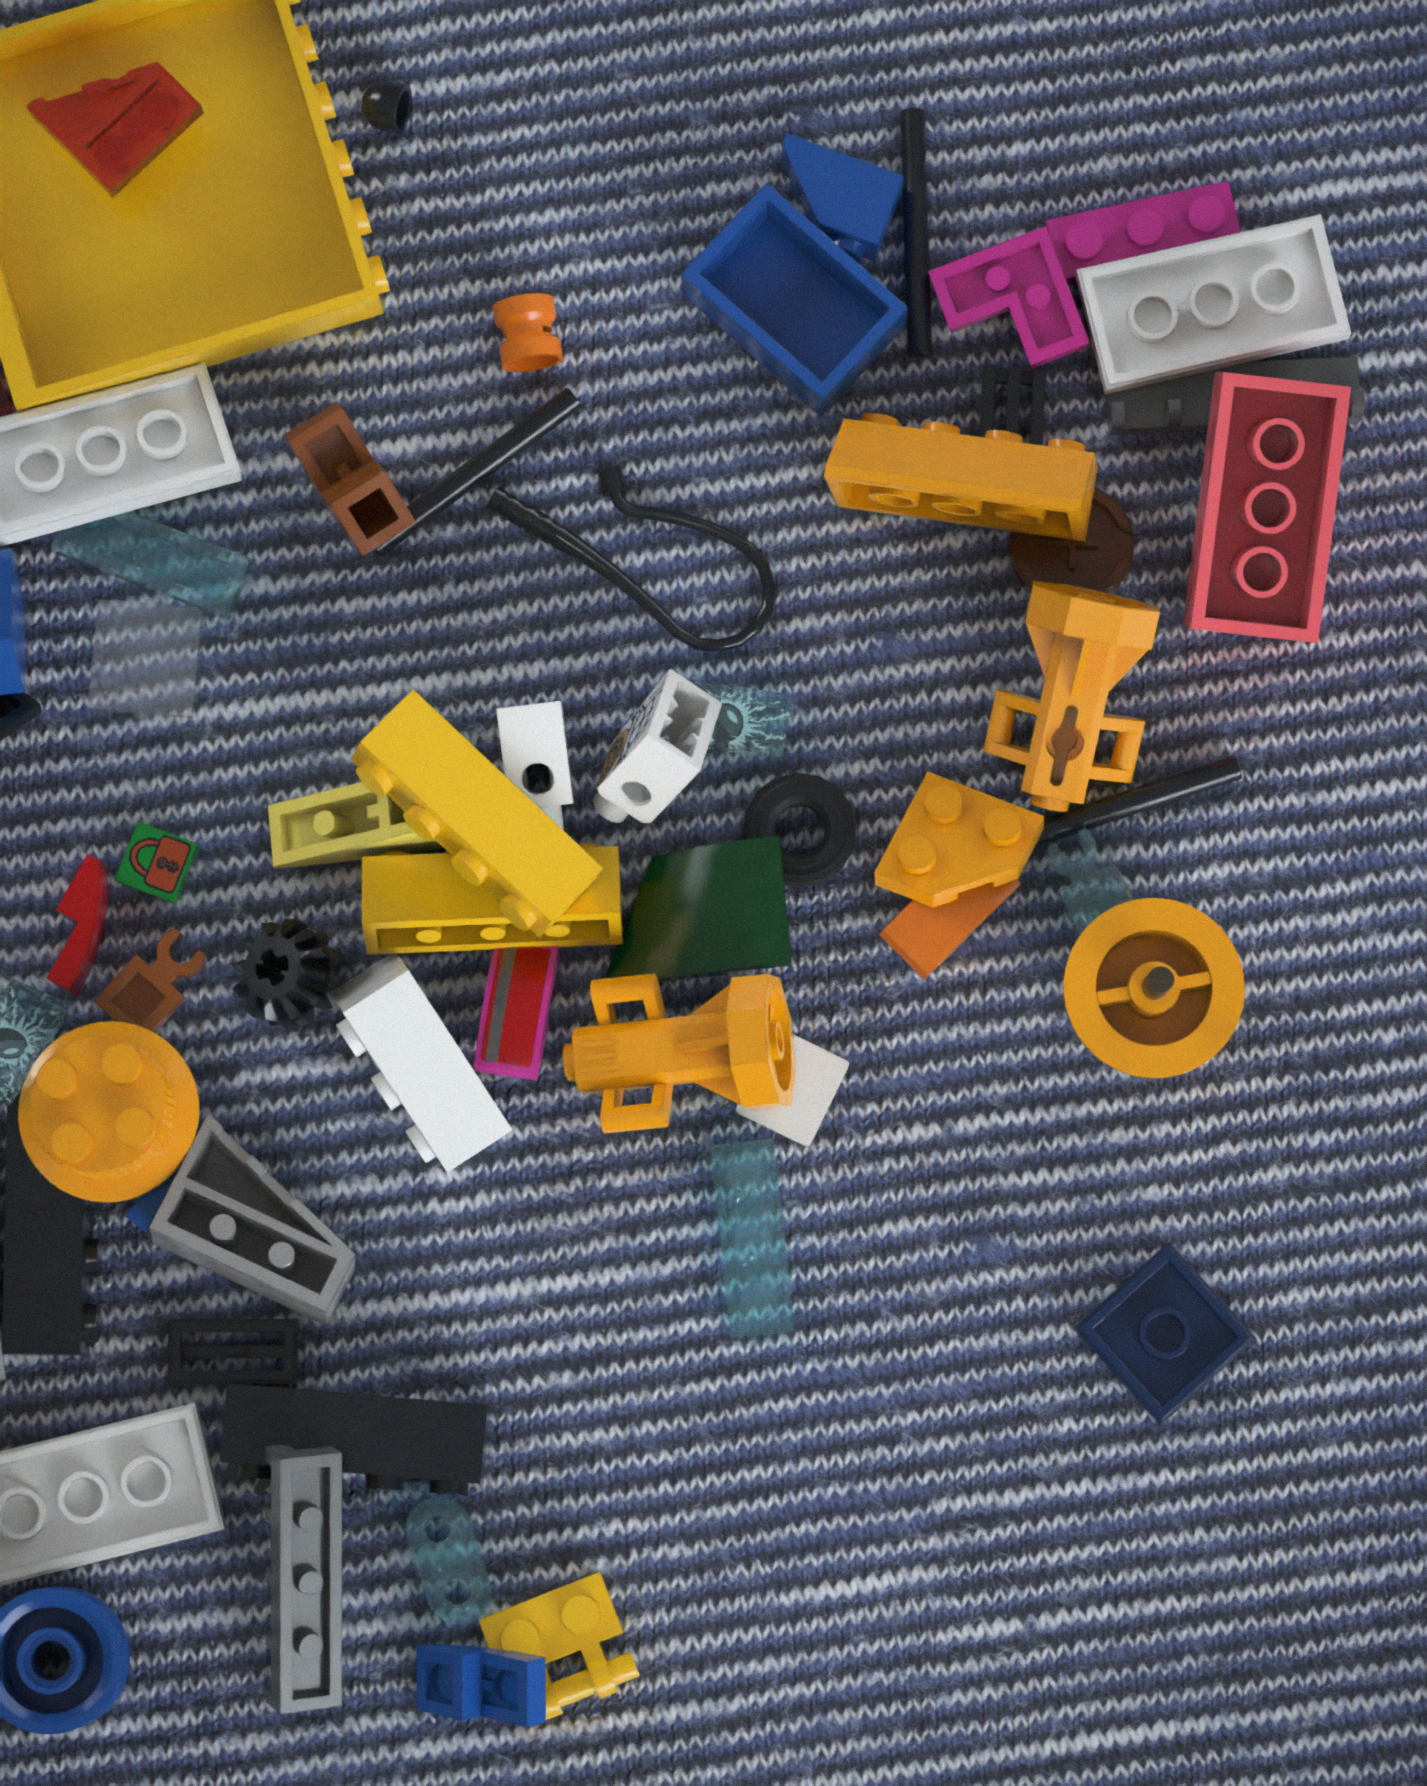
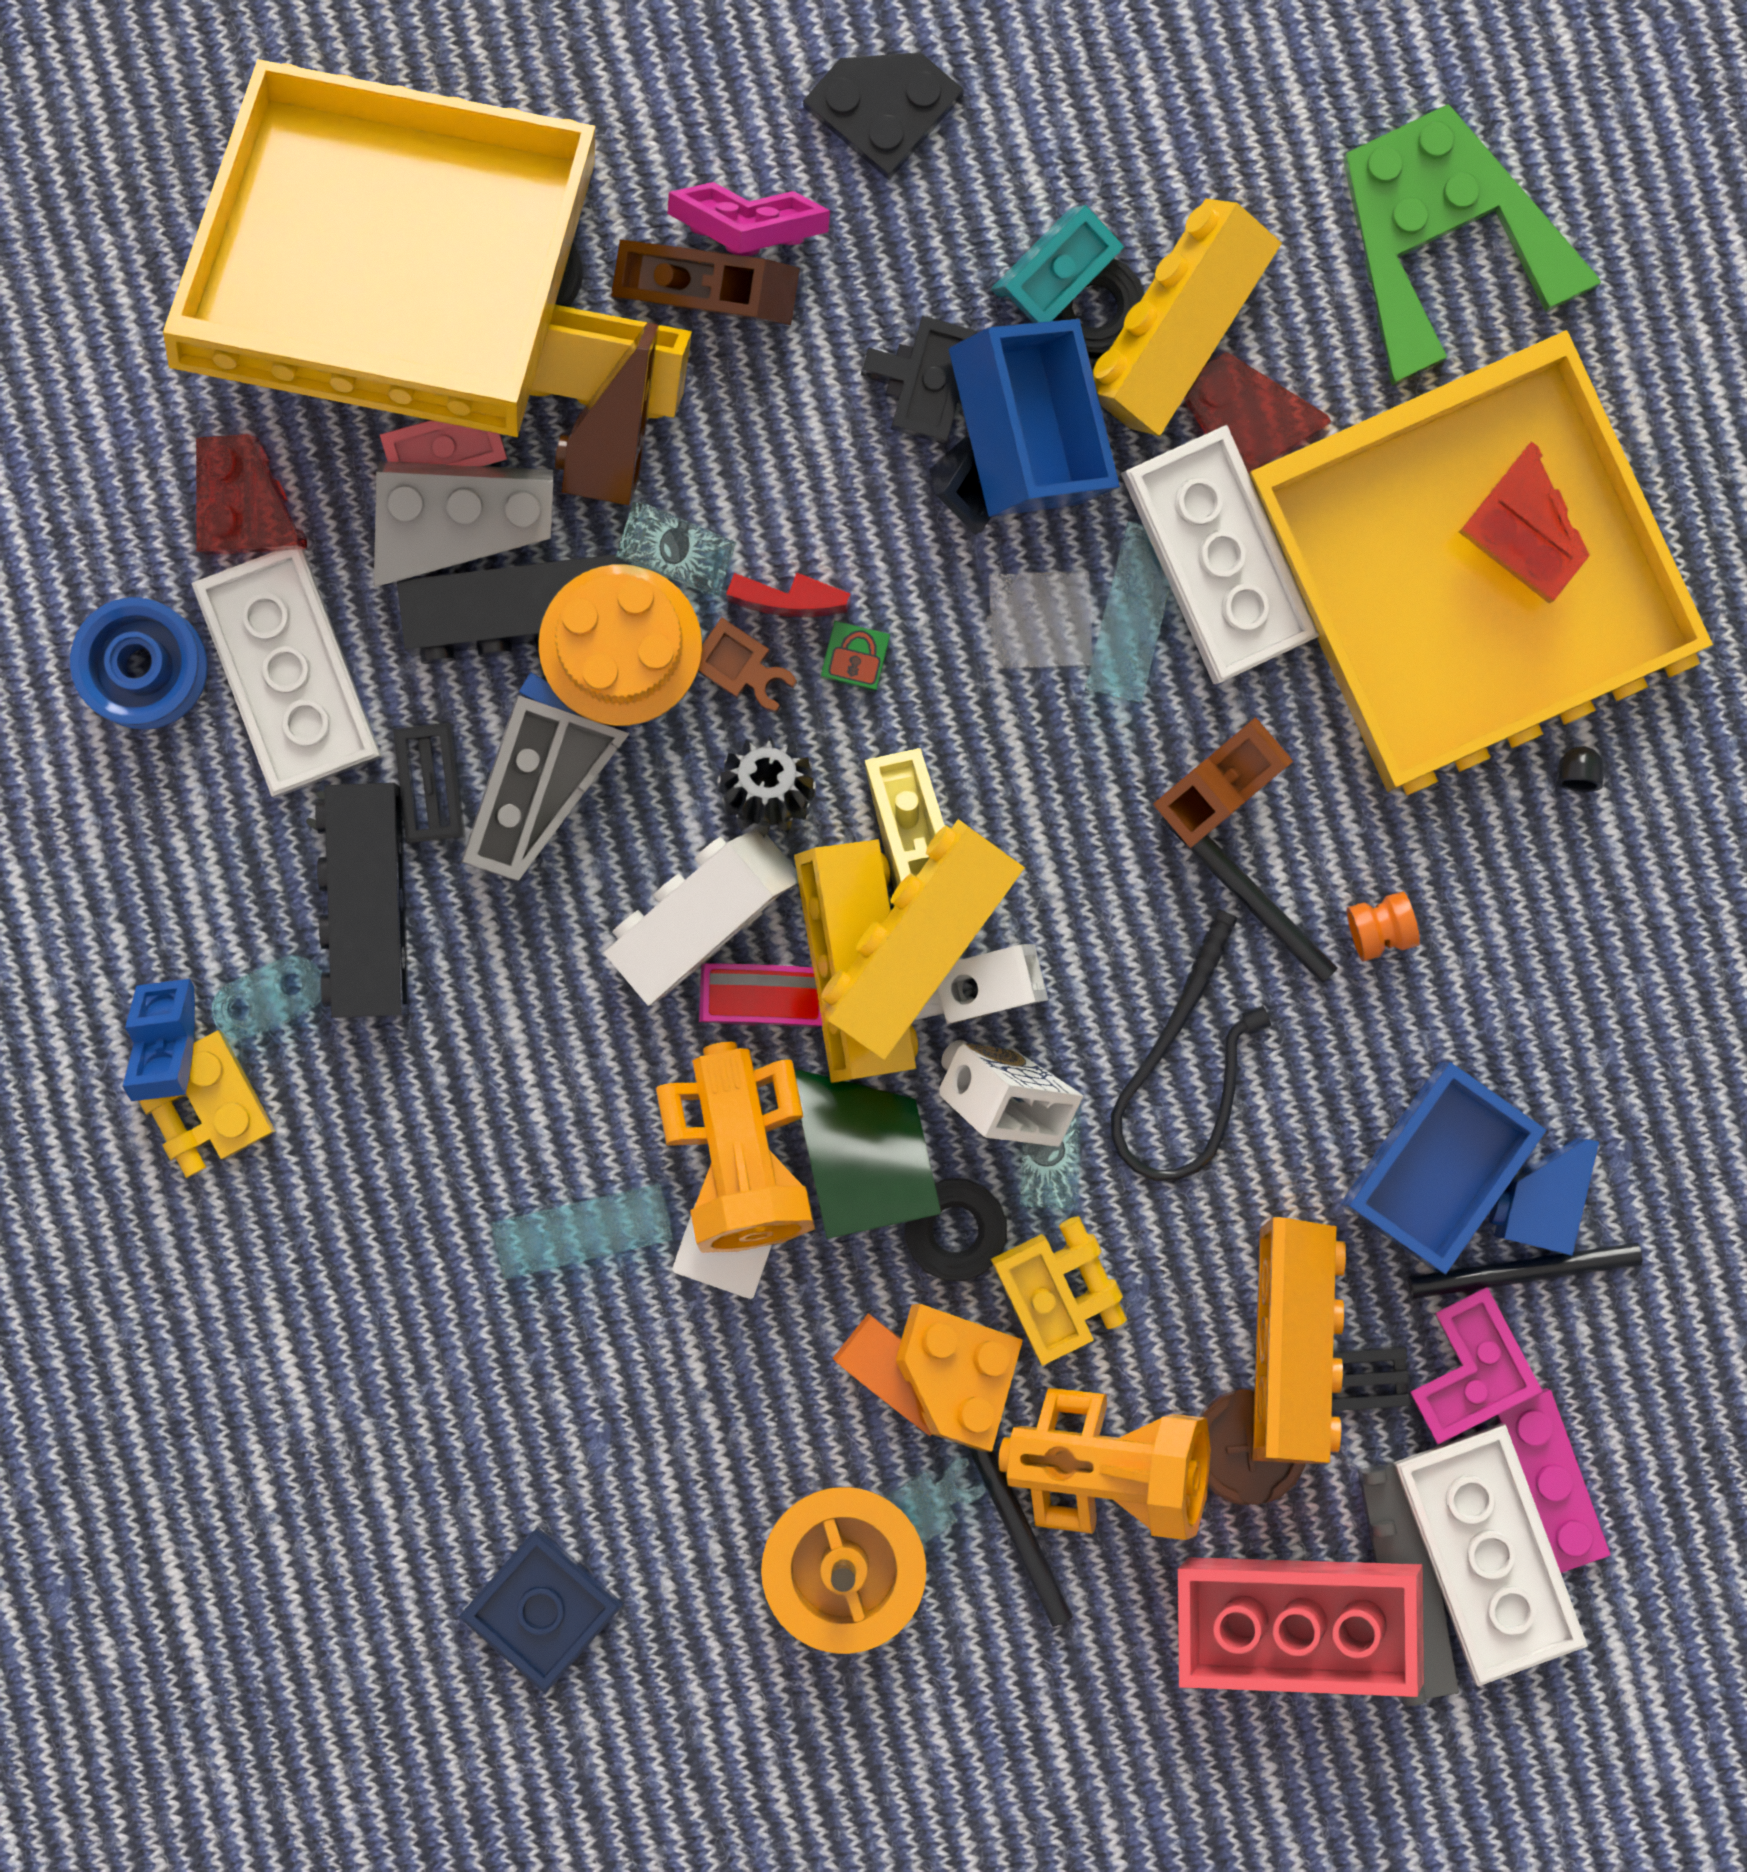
camera: 85 degrees right, 5 degrees up
hinge [265,1445,342,1715] -> none
none -> yellow plate [990,1216,1127,1366]

